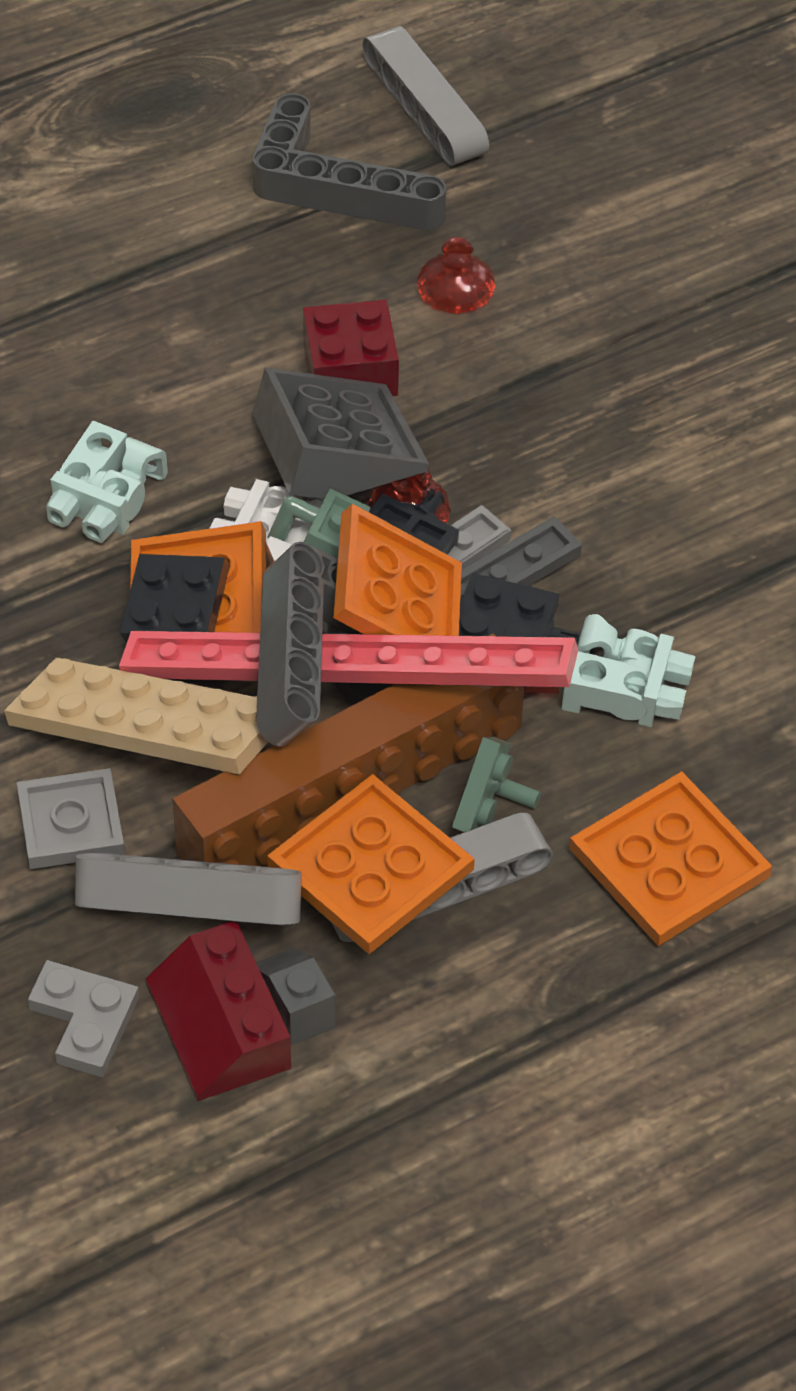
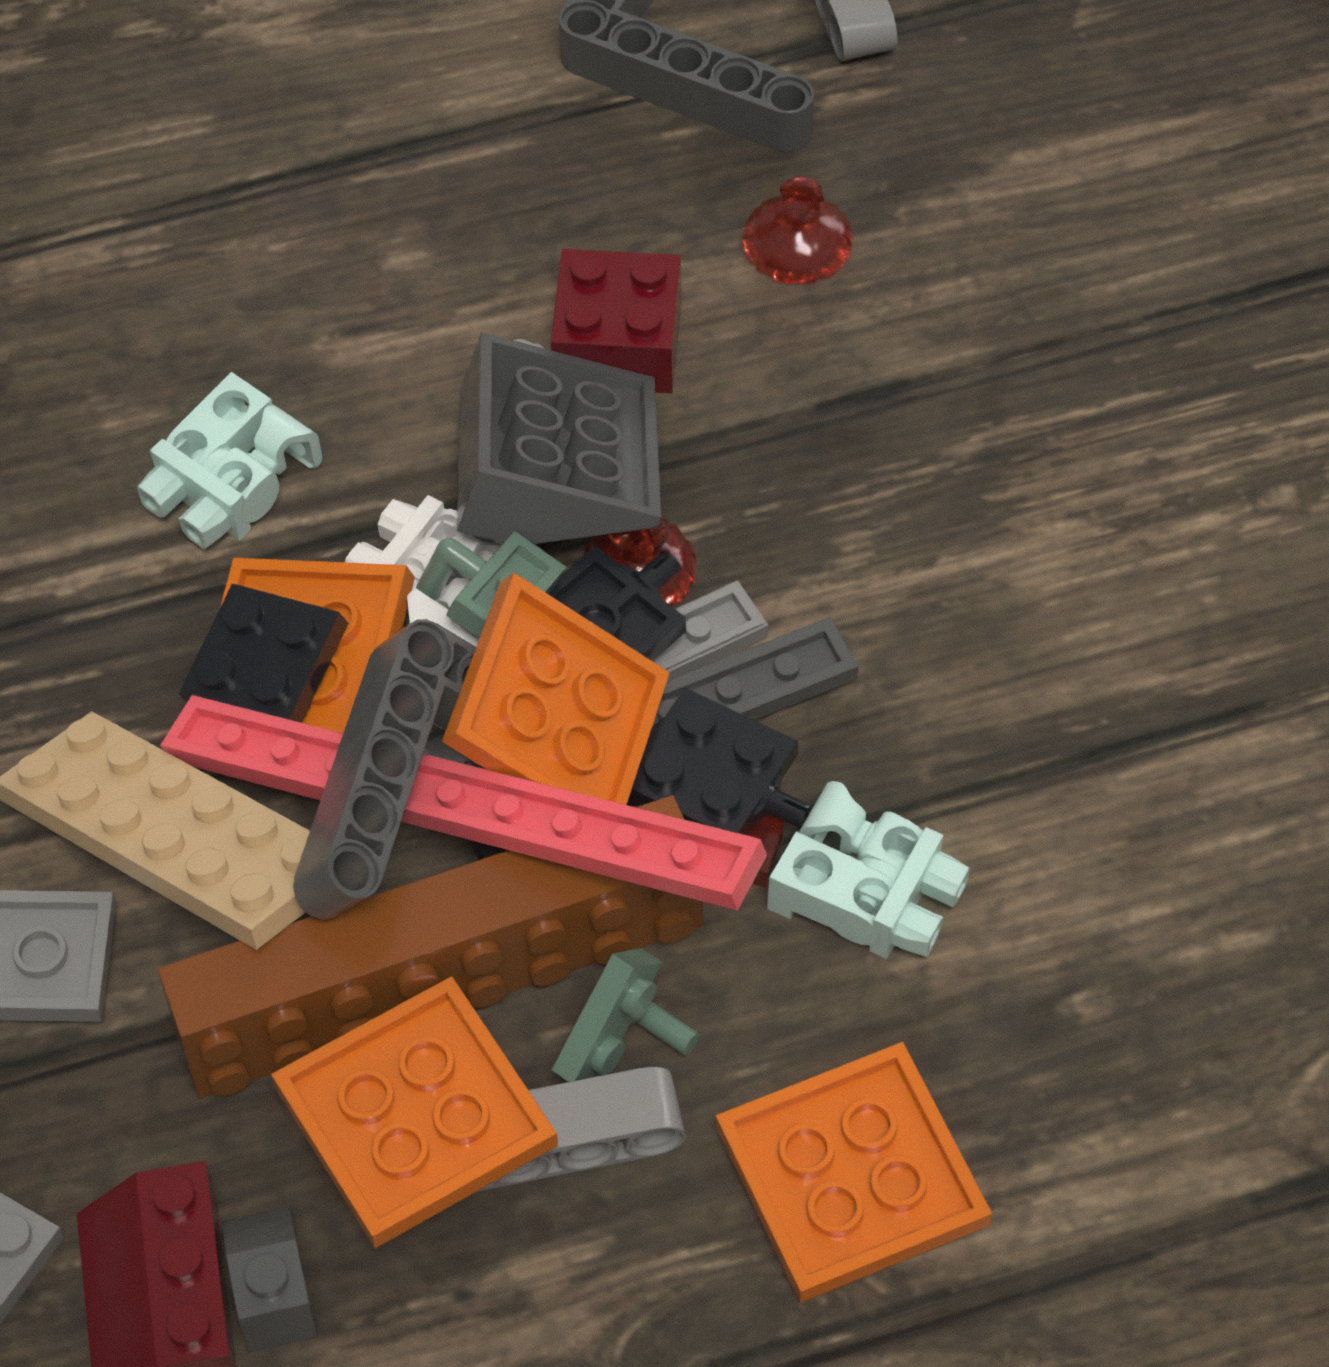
camera: 15 degrees right, 5 degrees up
light grey beam [75,853,302,925] -> none

